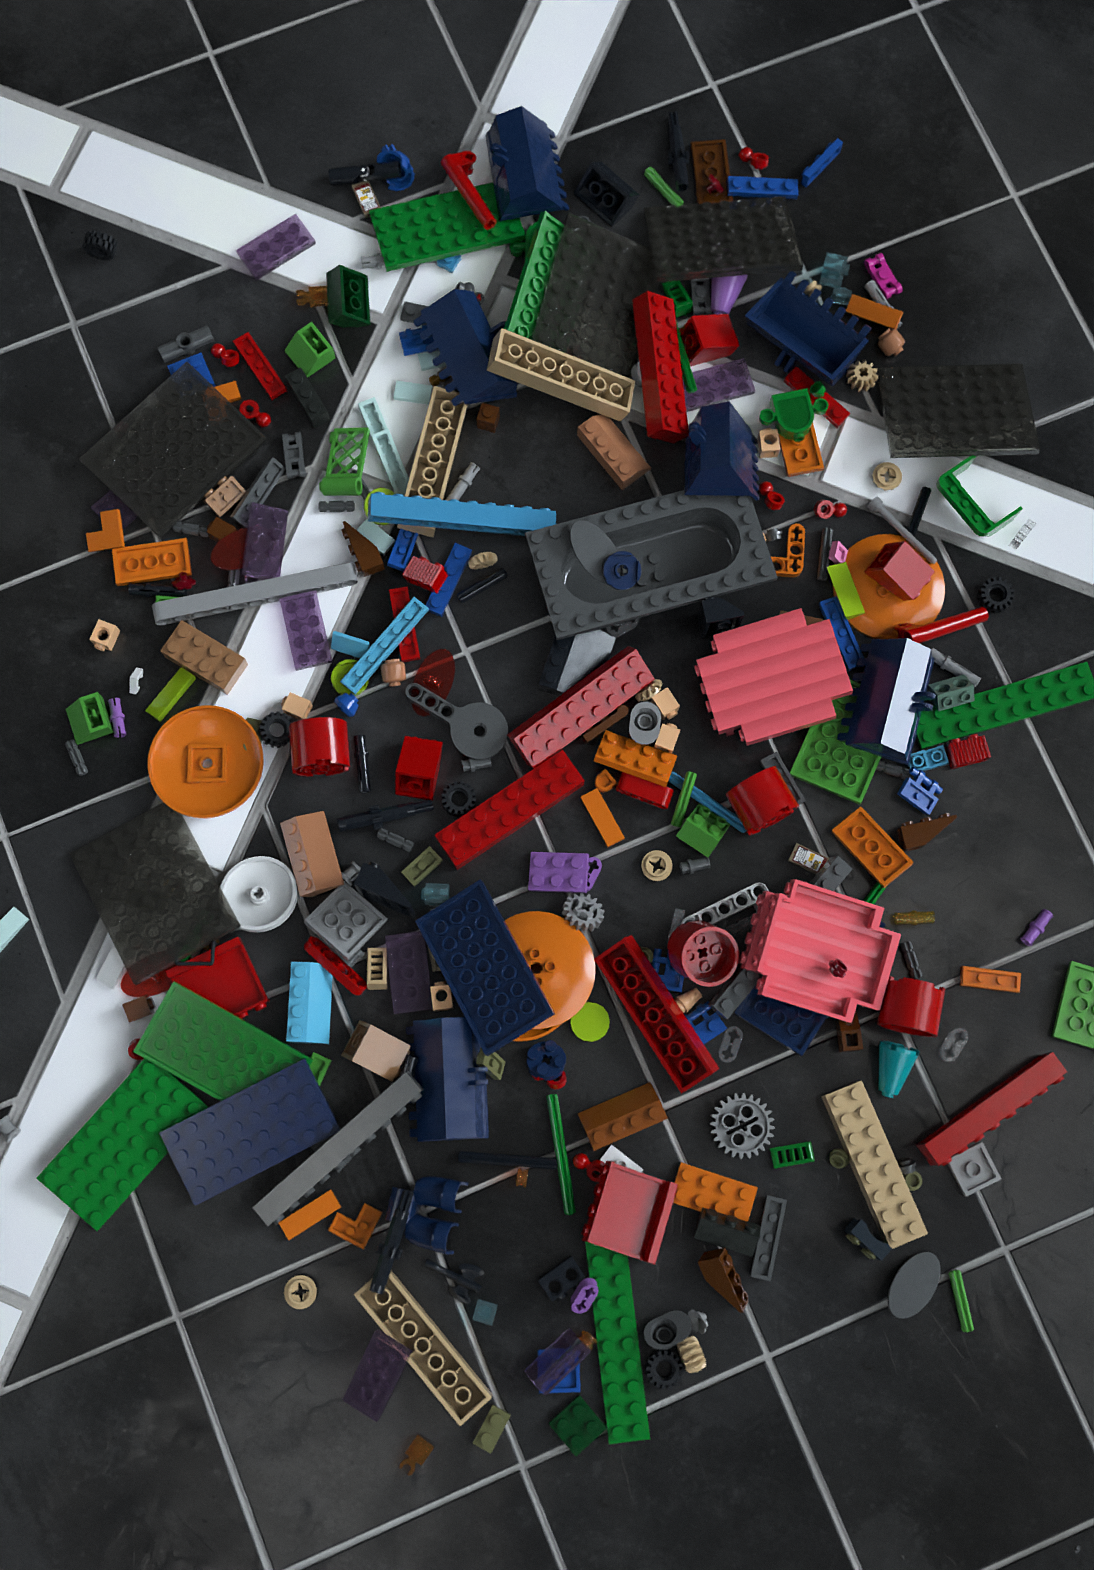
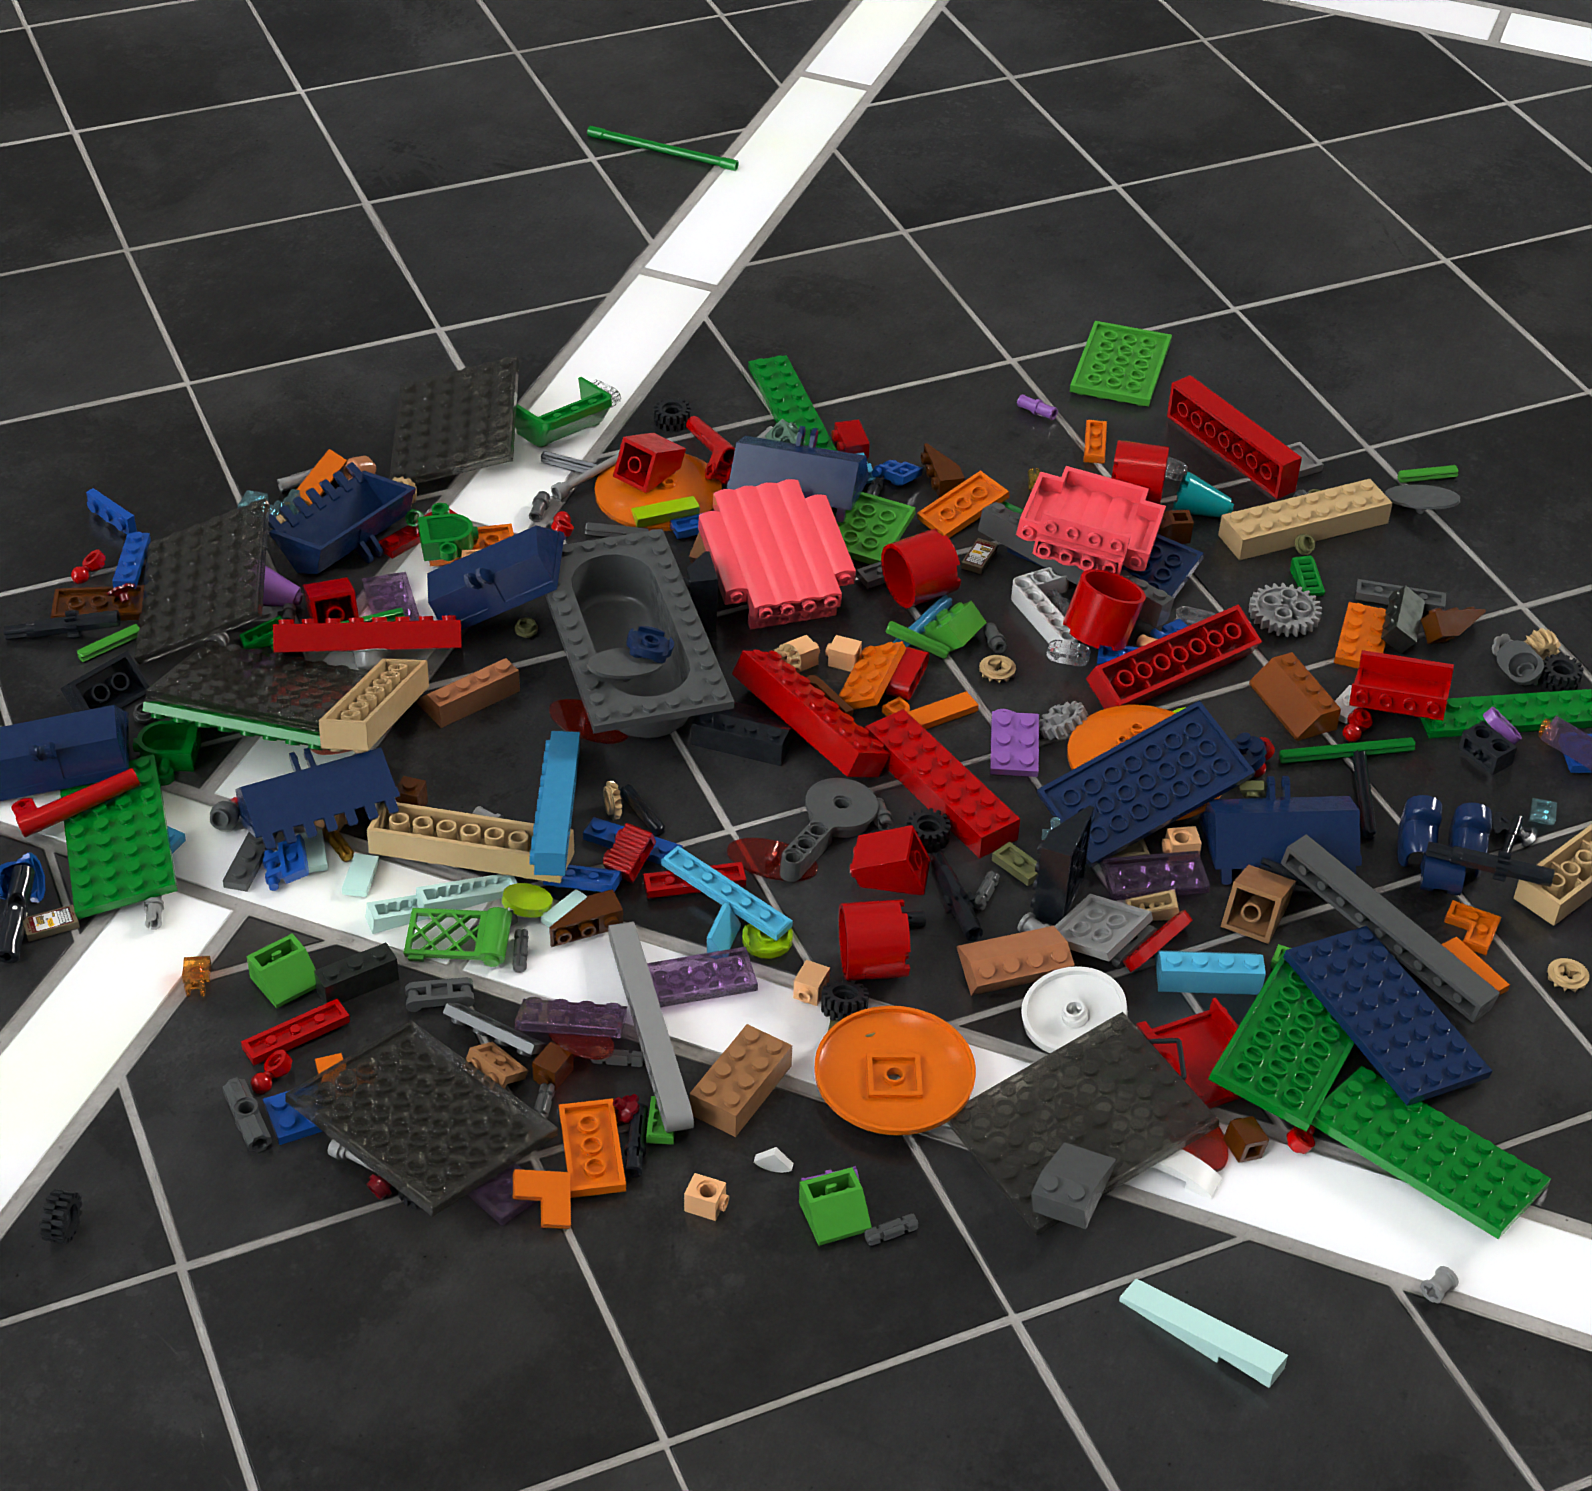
camera: 90 degrees left, 35 degrees down
lime slope [145,667,196,722] -> none
clear purple plate [236,214,316,281] -> none
red plate [240,399,271,427] -> none
dark green slope [326,264,371,328] -> none
blue cone [334,693,359,717] -> none
nougat head [380,659,406,687] -> none
clear orange bush [516,1168,528,1187] -> none
light grey piece [629,702,661,745] -> none
bright pink plate [828,541,848,564] -> none
dark red plate [829,959,848,978] -> none
black brick [844,1218,892,1261] -> none
dark pink plate [864,253,903,299] -> none
tan gear [872,462,902,491] -> none
none -> dark grey pin [529,491,550,522]
none -> dark grey slope [1031,1142,1117,1229]

